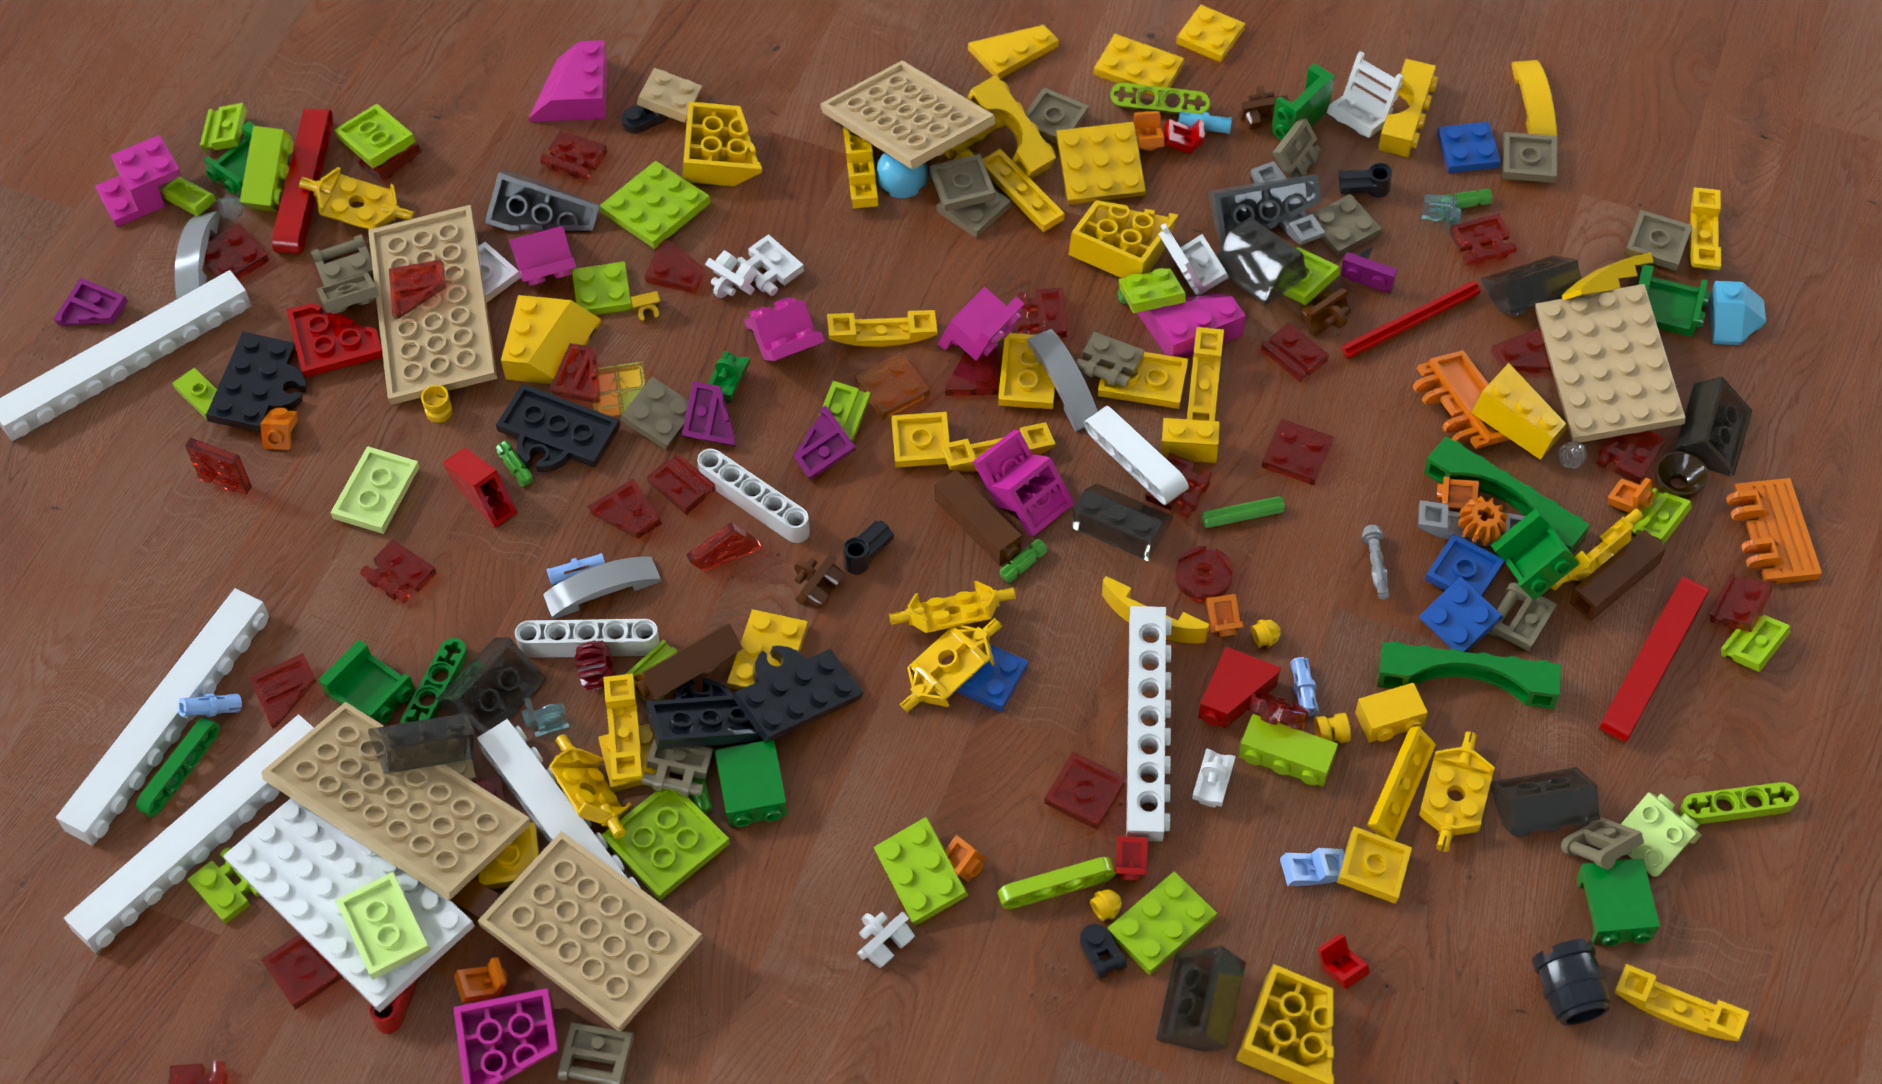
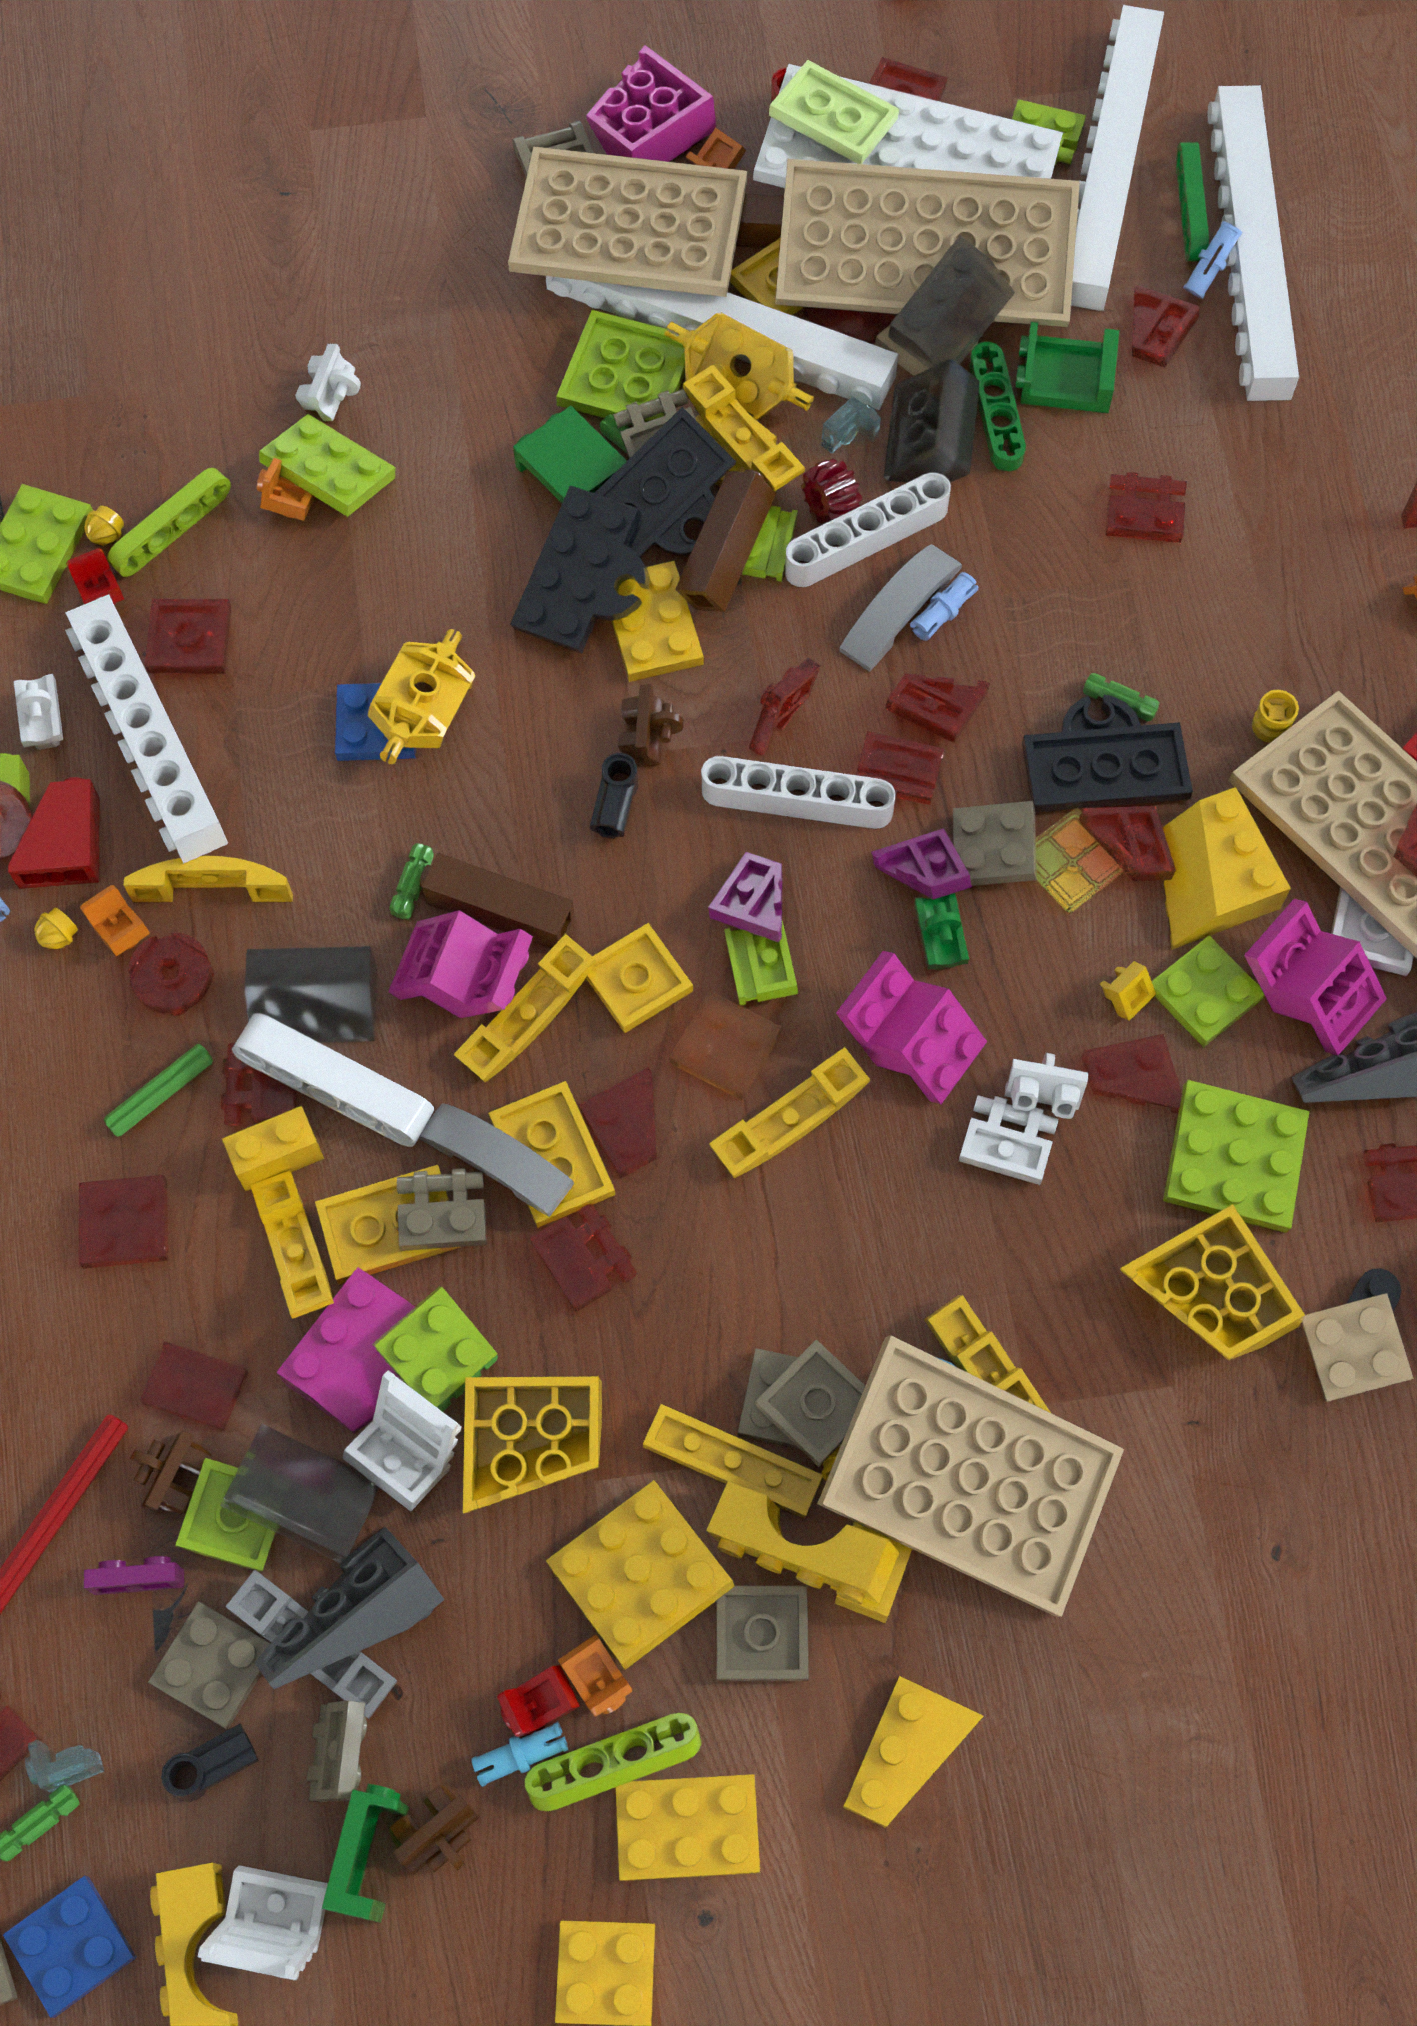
camera: 150 degrees right, 10 degrees up
yellowish green plate [330,446,420,534] -> none
red slope [442,447,518,528] -> none
yellow plate [889,581,1016,633] -> none
dark pink bracket [938,287,1024,361] -> none
black plate [1080,924,1127,980] -> none

